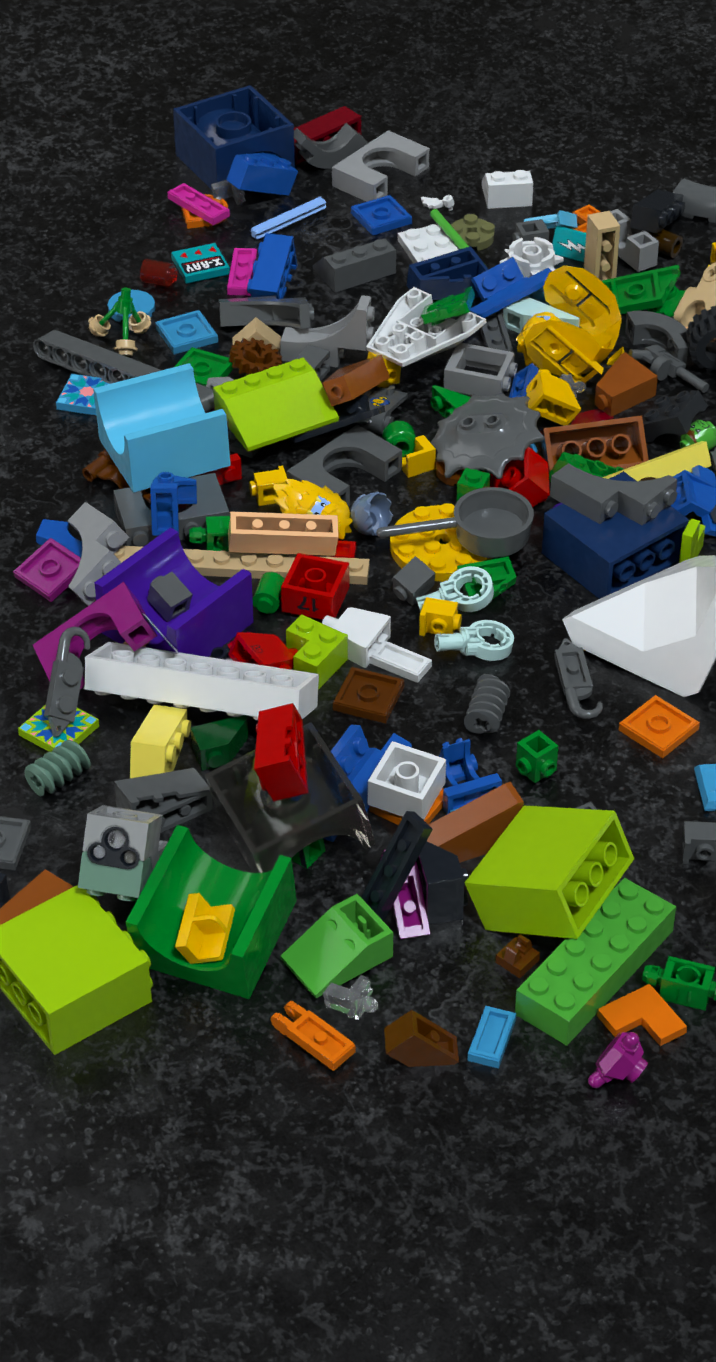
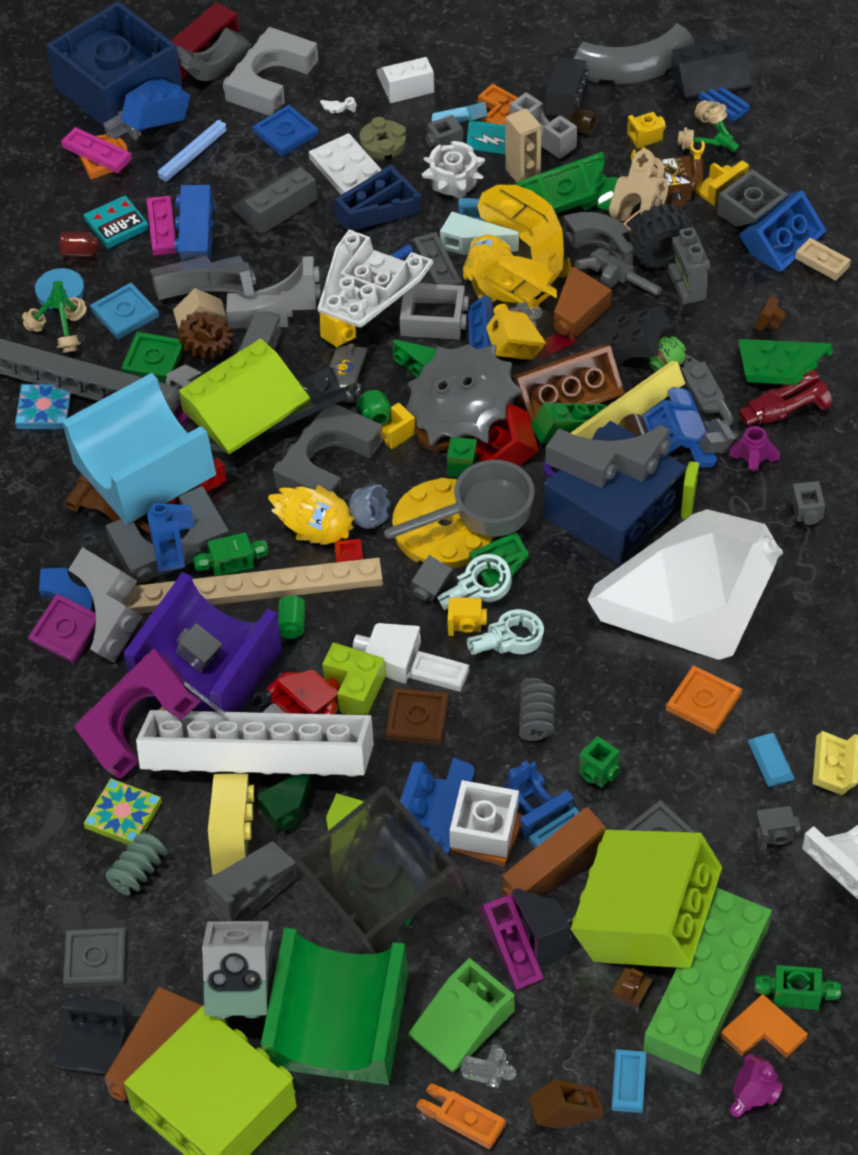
camera: 10 degrees left, 10 degrees up
dark grey plate [44,627,90,737] -> none
yellow panel [175,893,235,964] -> none
light nougat brick [228,512,338,556] -> none
yellow brick [249,466,288,506] -> none
red wedge [254,703,308,801] -> none
red brick [281,553,350,620] -> none
dark orange slope [323,354,390,407] -> none
black plate [361,811,433,922] -> none
green wing [421,286,475,325] -> none
bright green bar [430,209,487,267] -> none
blue plate [470,257,552,318] -> none
dark grey plate [554,638,603,719] -> none

